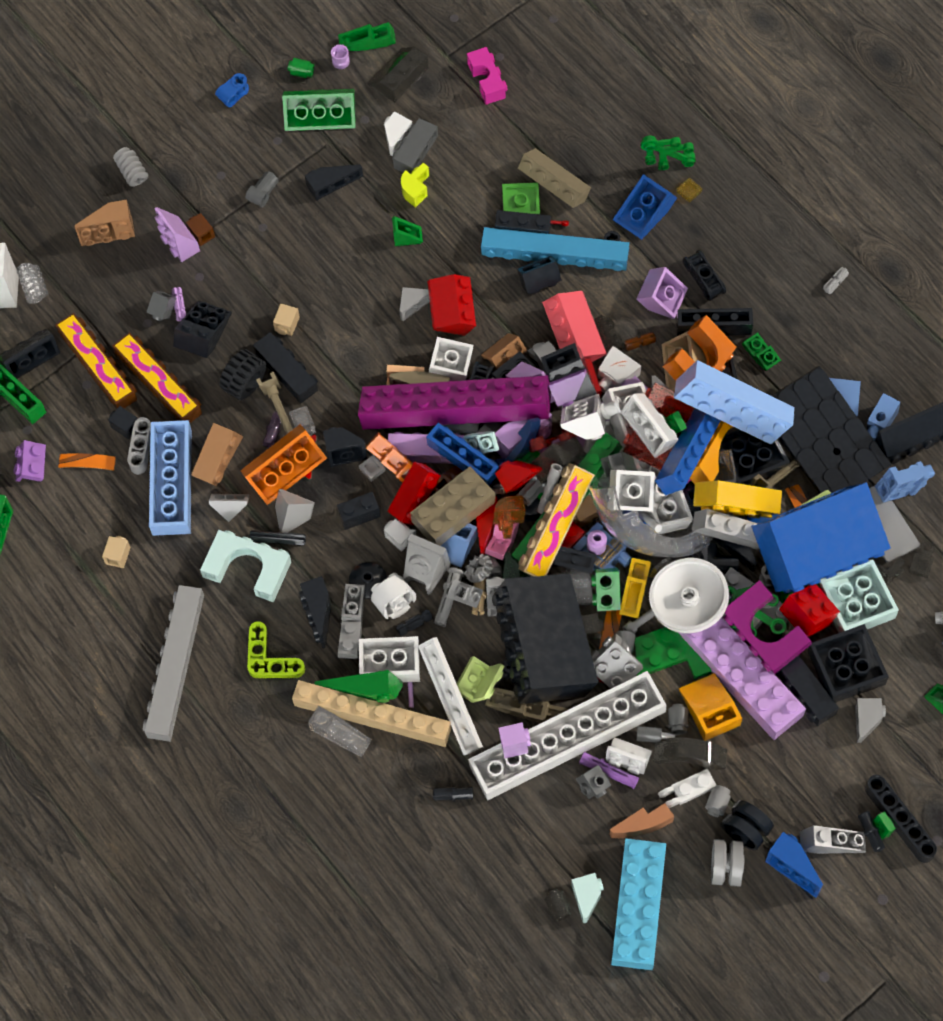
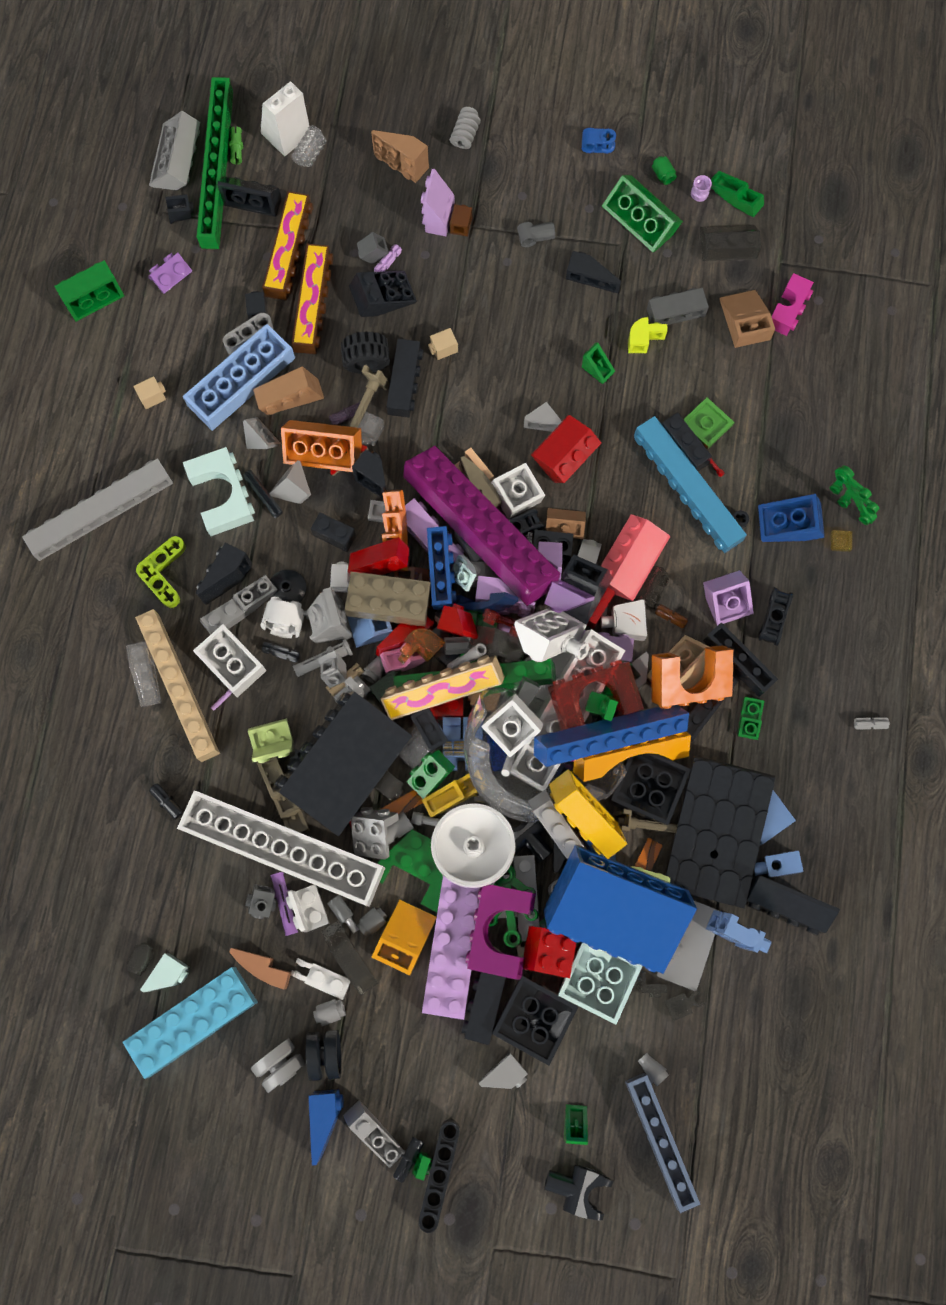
camera: 45 degrees right, 10 degrees up
orange sticker [58,453,115,470] -> none
green wedge [314,670,403,703] -> none
white slope [384,111,412,156] -> none
white plate [418,637,483,755] -> none
light grey gear [464,554,493,583] -> none
lavender brick [499,723,531,758] -> none
black brick [517,256,562,294] -> none
dark tan brick [518,148,591,208] -> none
lavender brick [587,530,607,555] -> none
white slope [621,393,679,458] -> none
light blue brick [674,360,794,444] -> none
none -> medium nougat slope [720,290,775,348]

